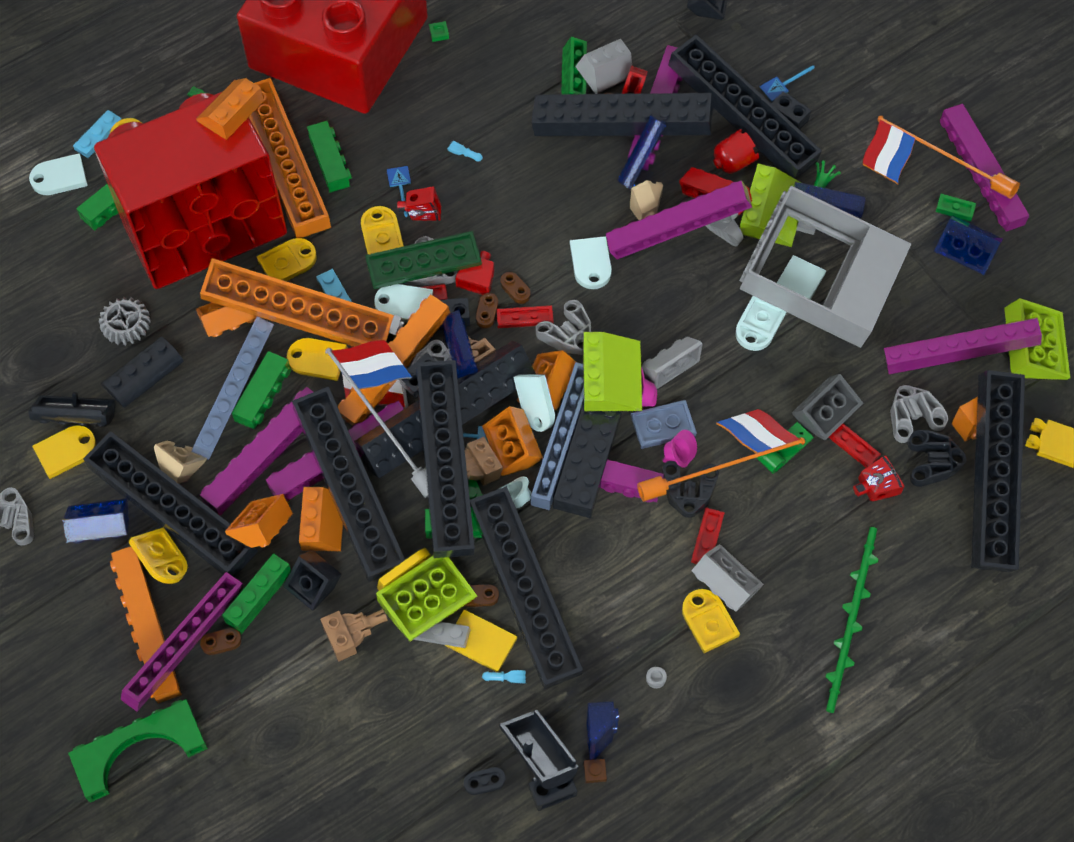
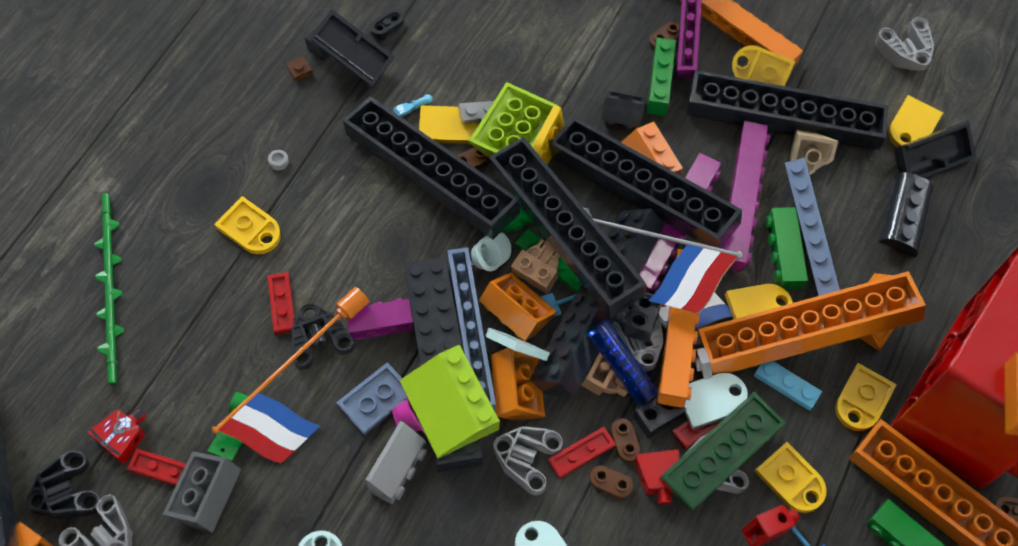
camera: 150 degrees right, 0 degrees up
clear blue slope [62,499,129,543] -> none
light grey gear [99,297,151,346] -> none
orange slope [225,494,293,548] -> none
medium nougat brick [320,609,388,662] -> none
clear blue slope [586,702,619,760] -> none
dark pink piece [662,430,697,468] -> none
light grey slope [692,544,764,611] -> none

